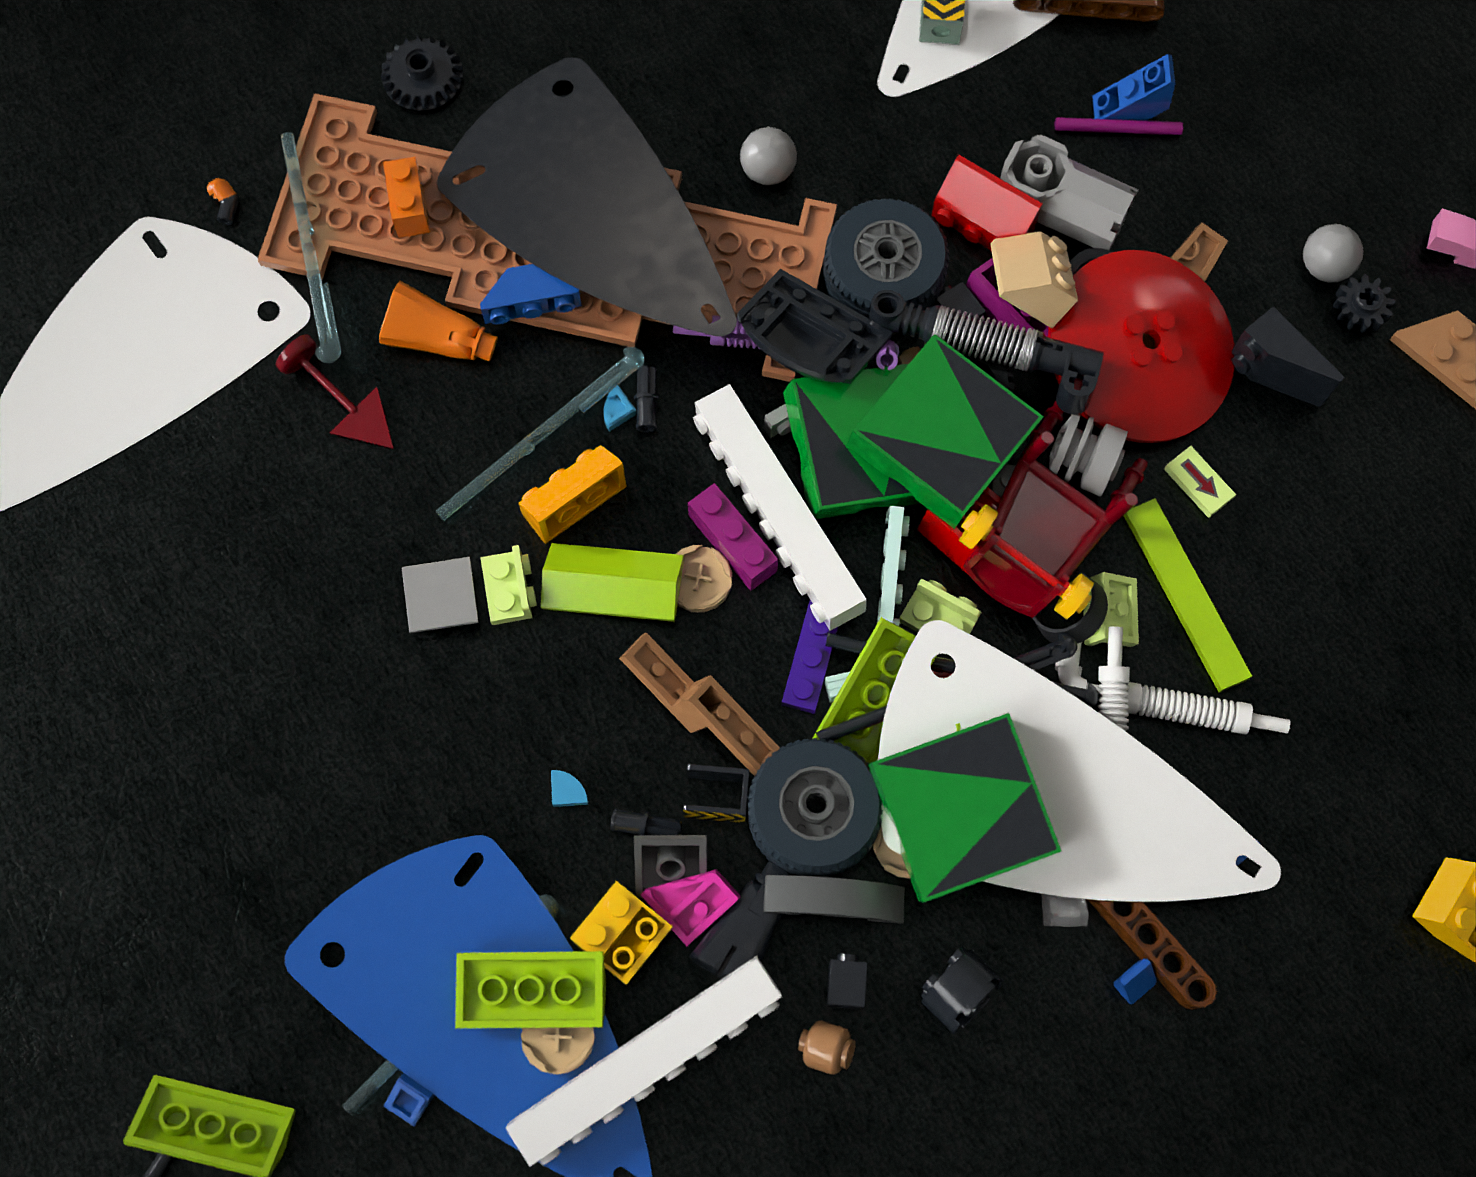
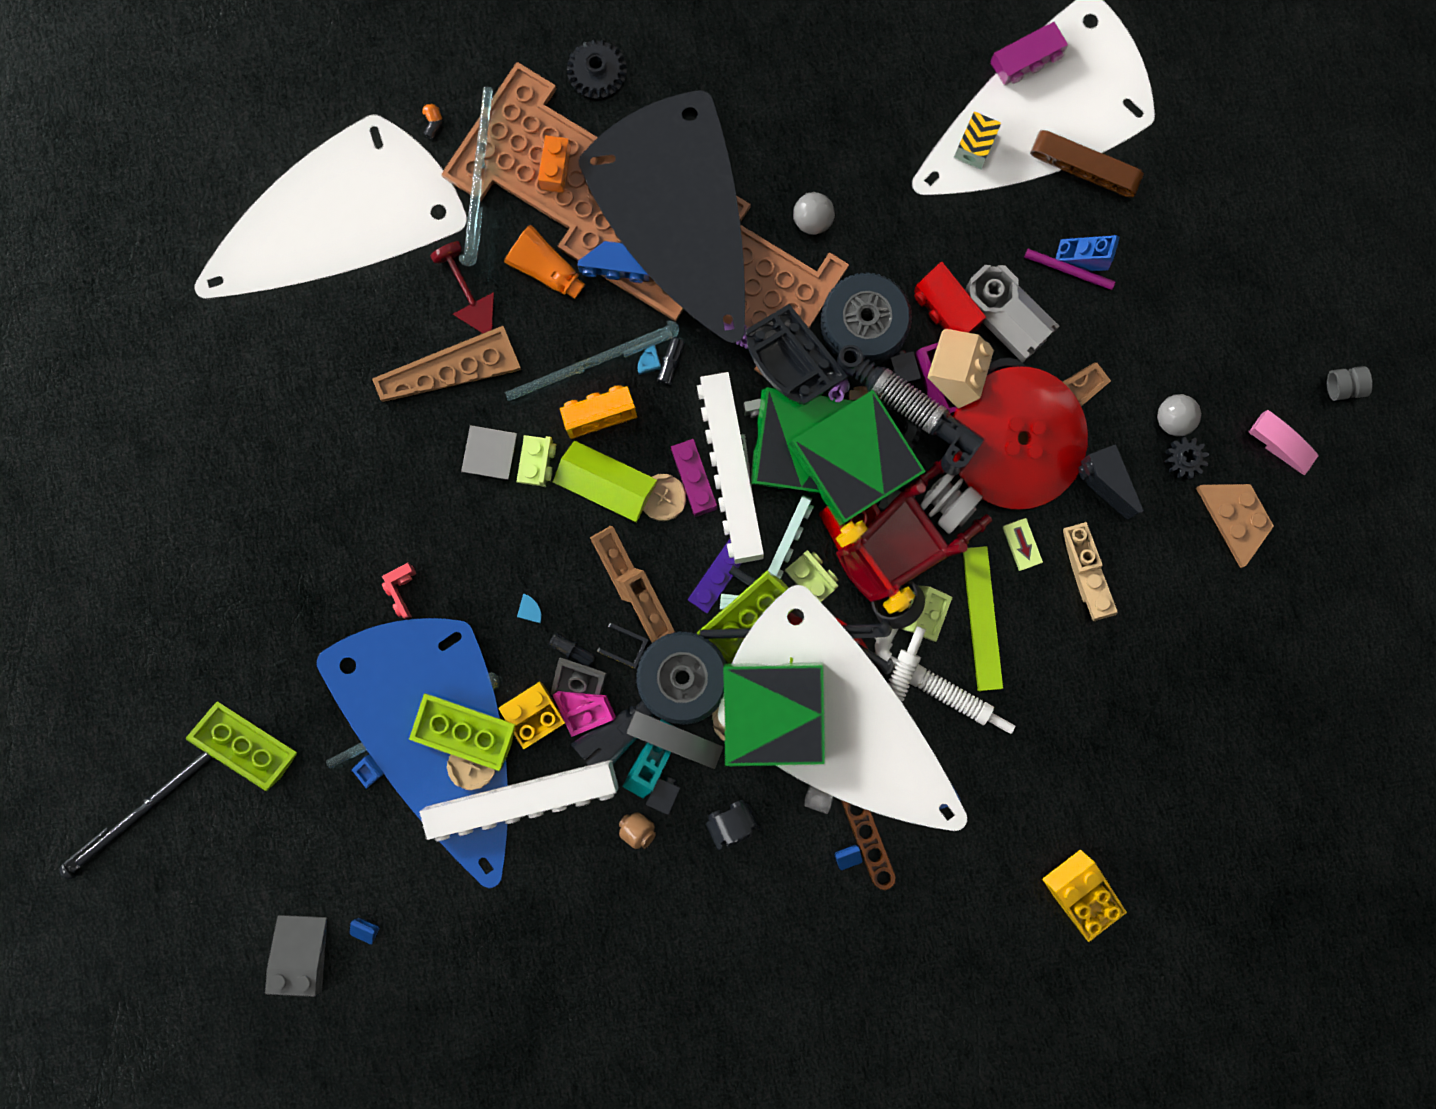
camera: 20 degrees right, 10 degrees up
none -> medium nougat wing [372,326,521,402]
none -> coral bracket [382,563,416,620]
none -> teal slope [622,719,675,798]
none -> tan slope [1063,522,1117,621]

